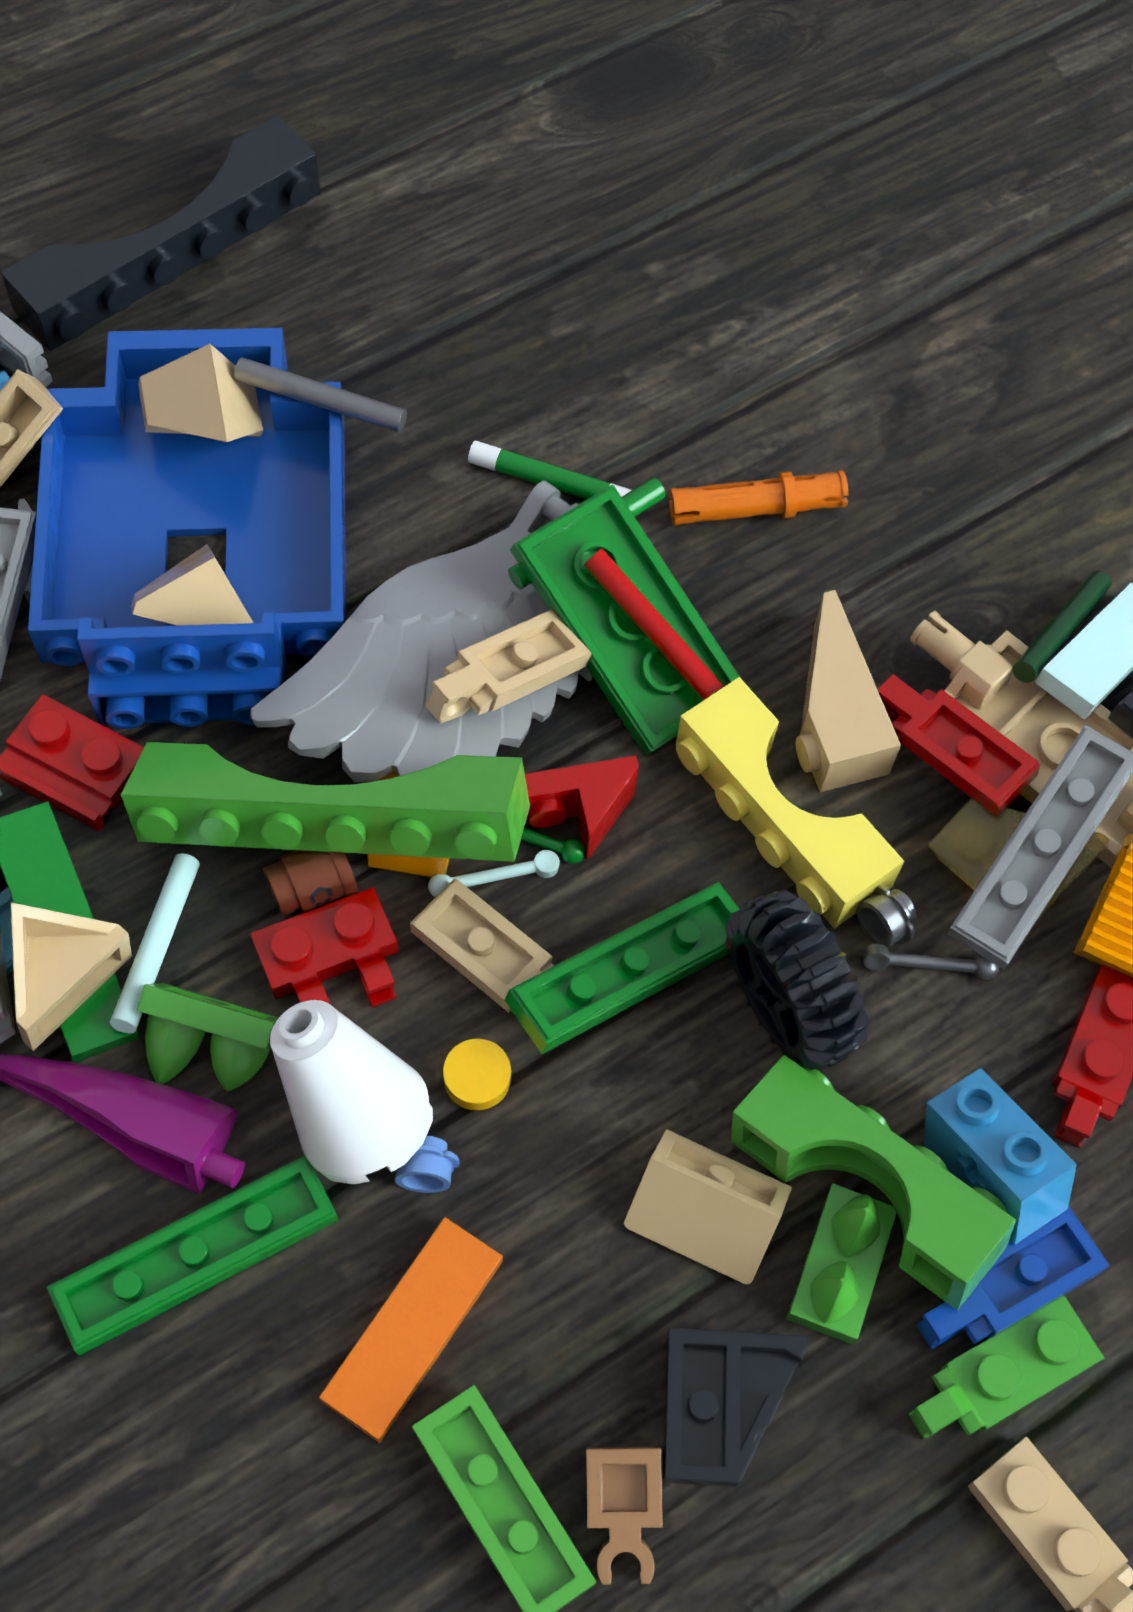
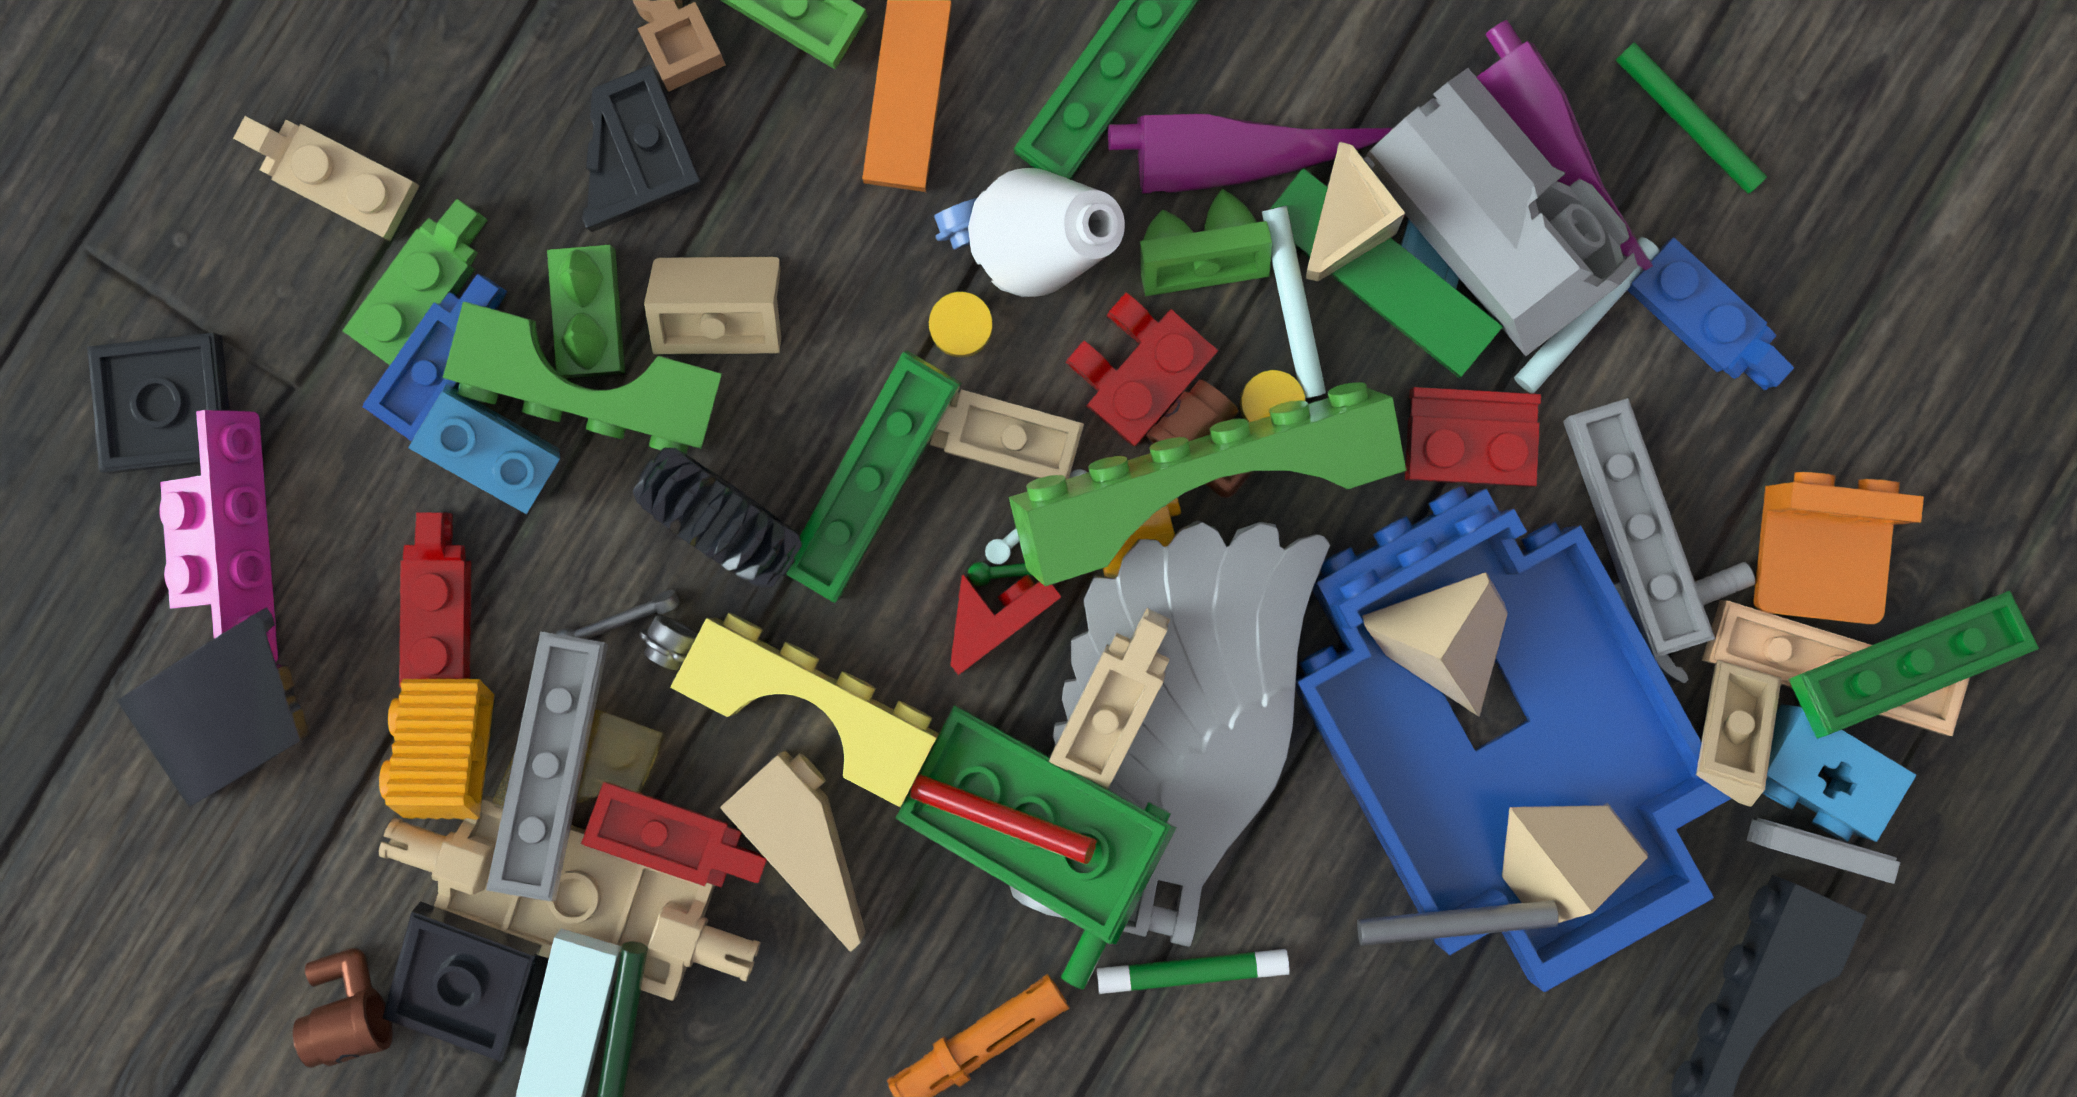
camera: 155 degrees right, 25 degrees up
none -> yellow tile [1240,370,1305,422]

